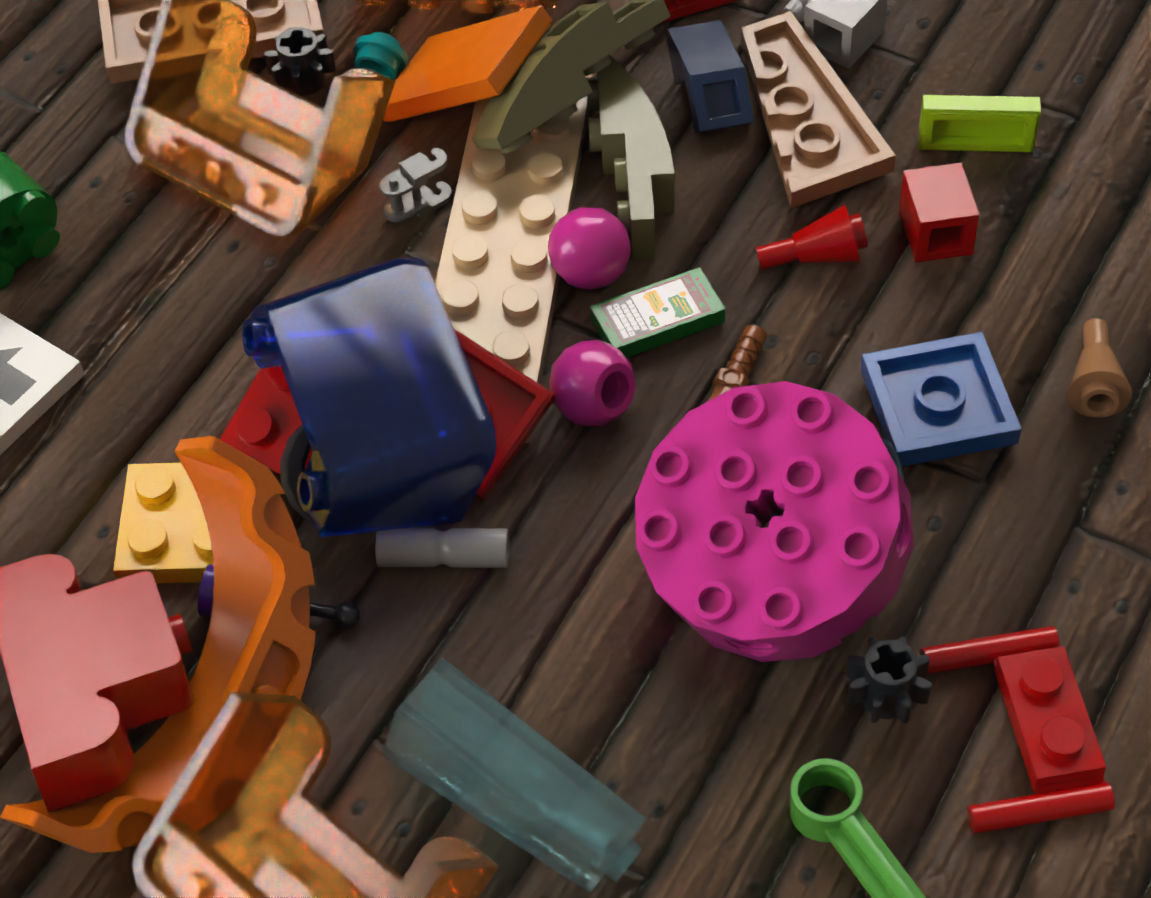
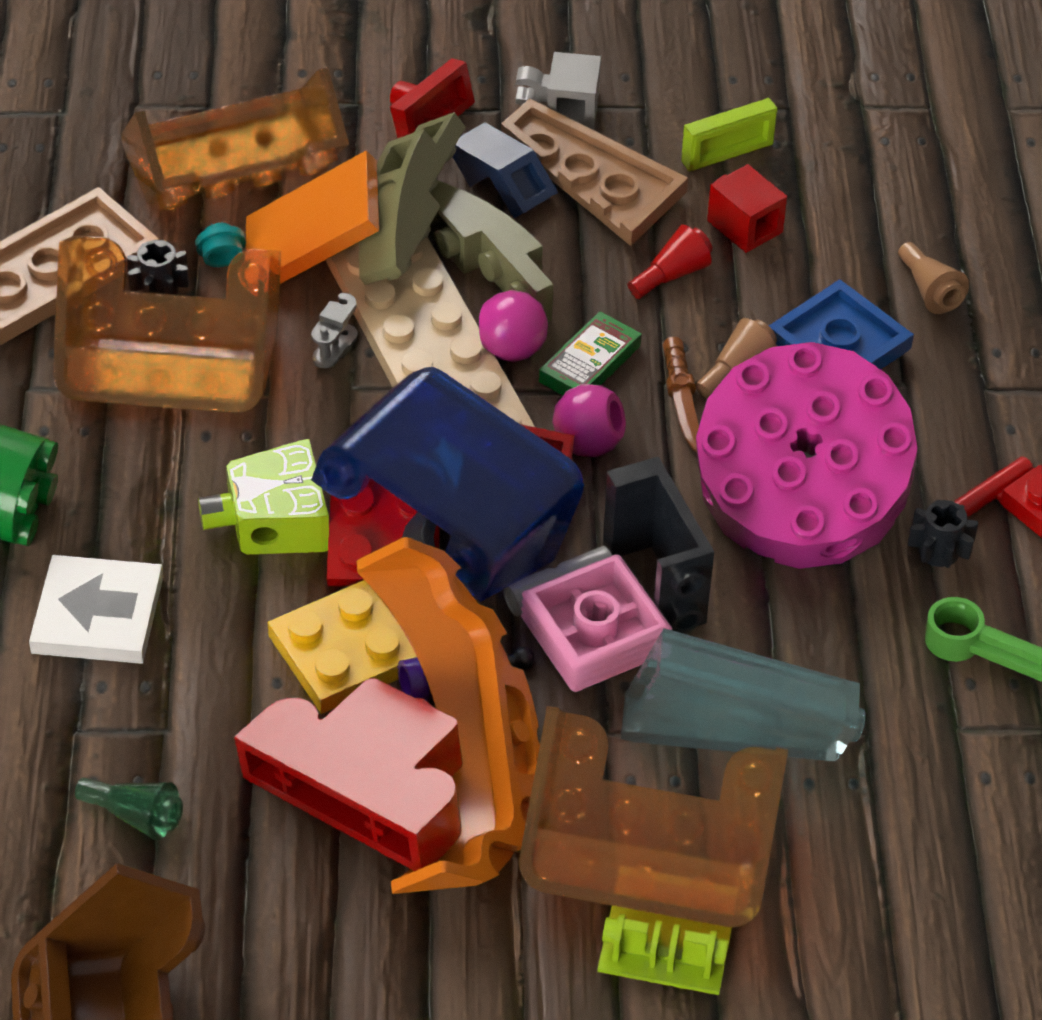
camera: 35 degrees left, 5 degrees down
none -> lime torso [198,439,329,555]
none -> bright pink brick [521,555,672,692]
none -> black panel [603,456,714,634]
none -> medium nougat cone [695,318,777,399]

